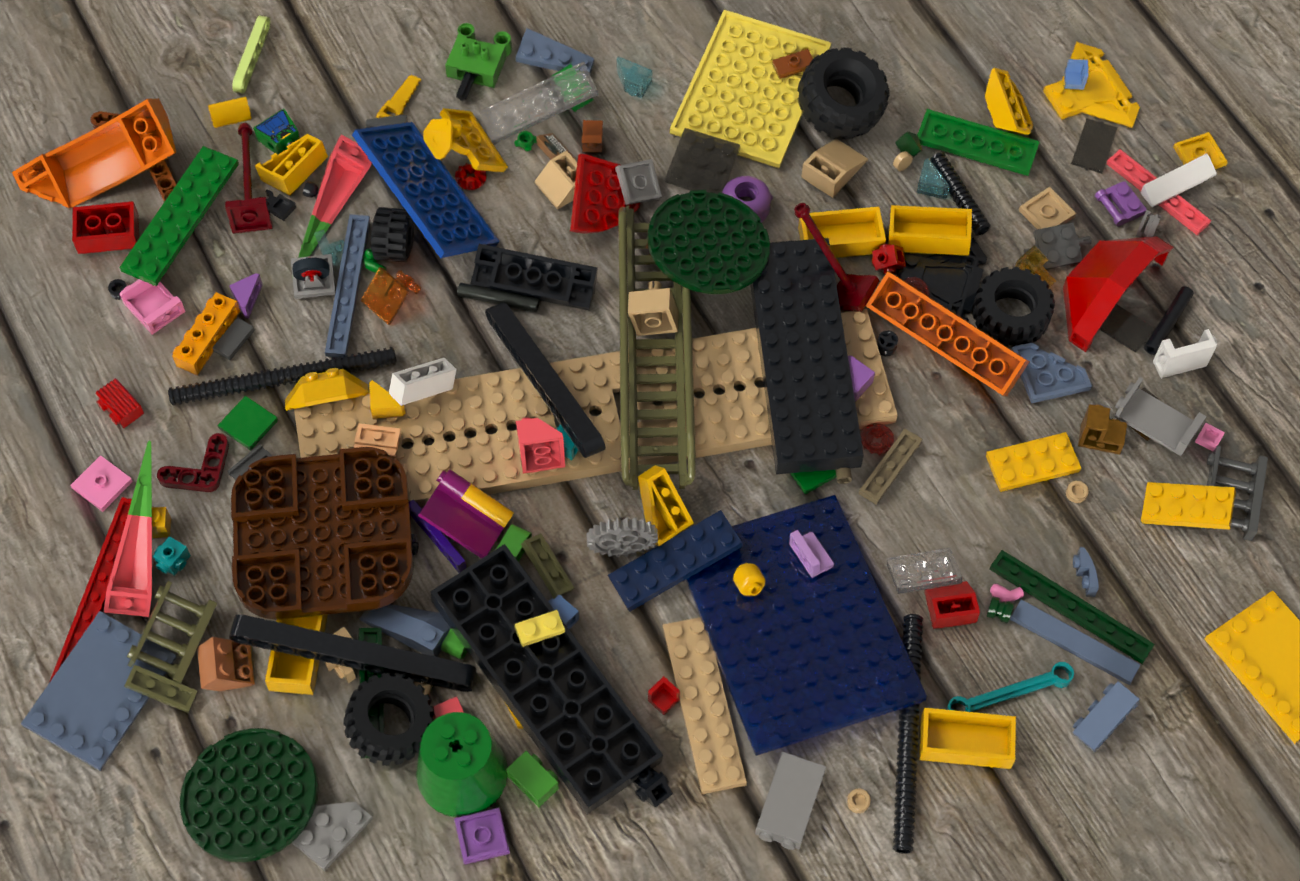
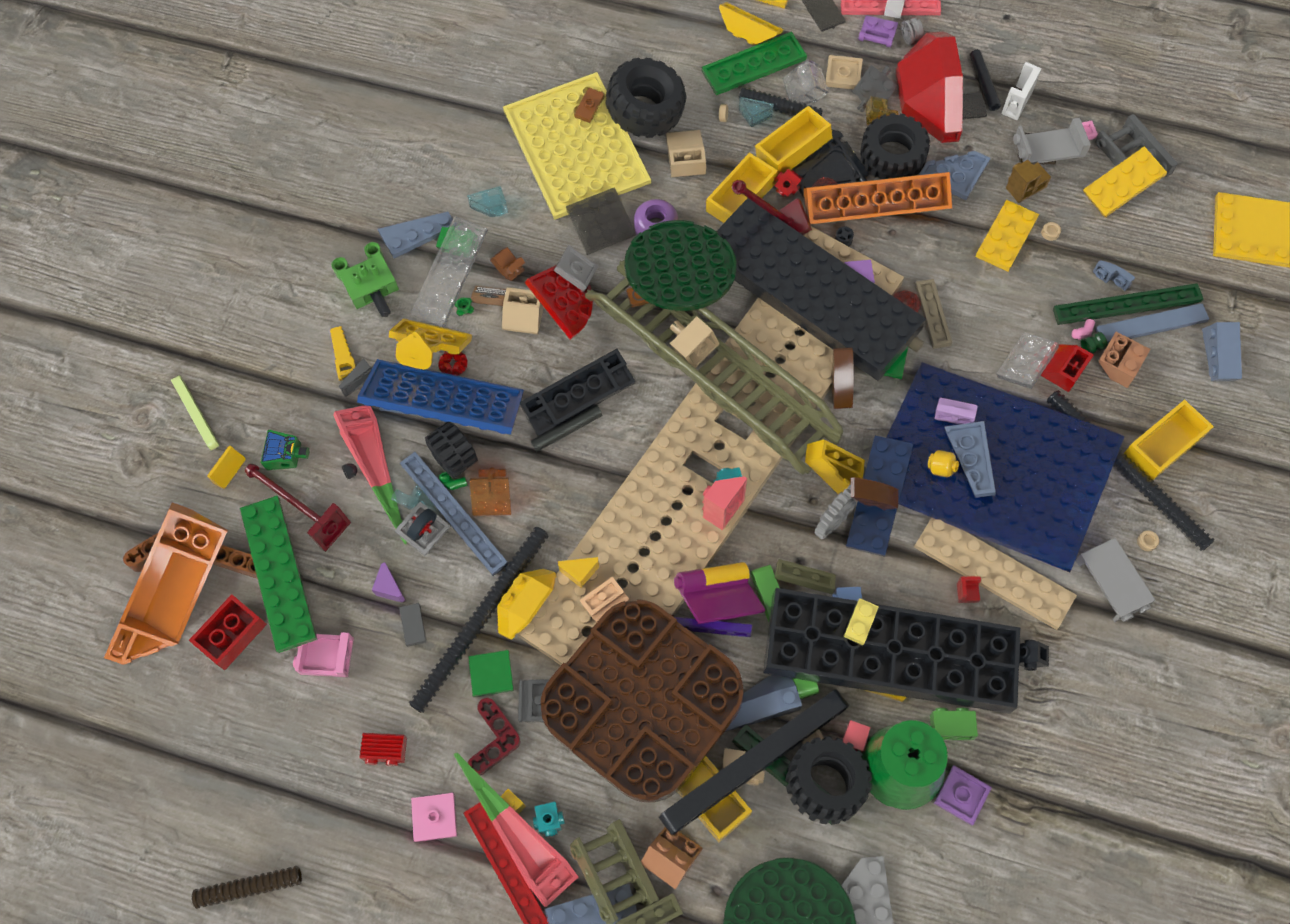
camera: 40 degrees left, 5 degrees up
black bush [108,279,127,300] -> none
light orange brick [172,292,241,376] -> none
yellow wedge [255,134,328,196] -> none
black plate [265,190,296,221] -> none
white brick [389,358,457,406] -> none
black beam [485,302,606,458] -> none
dark green slope [895,132,922,158] -> none
teal piece [946,662,1074,712] -> none
none -> clear slope [782,59,829,105]
none -> reddish brown slope [832,348,854,409]
none -> reddish brown slope [851,477,898,510]
none -> sand blue wing [945,421,996,498]
none -> nougat slope [1098,332,1151,388]

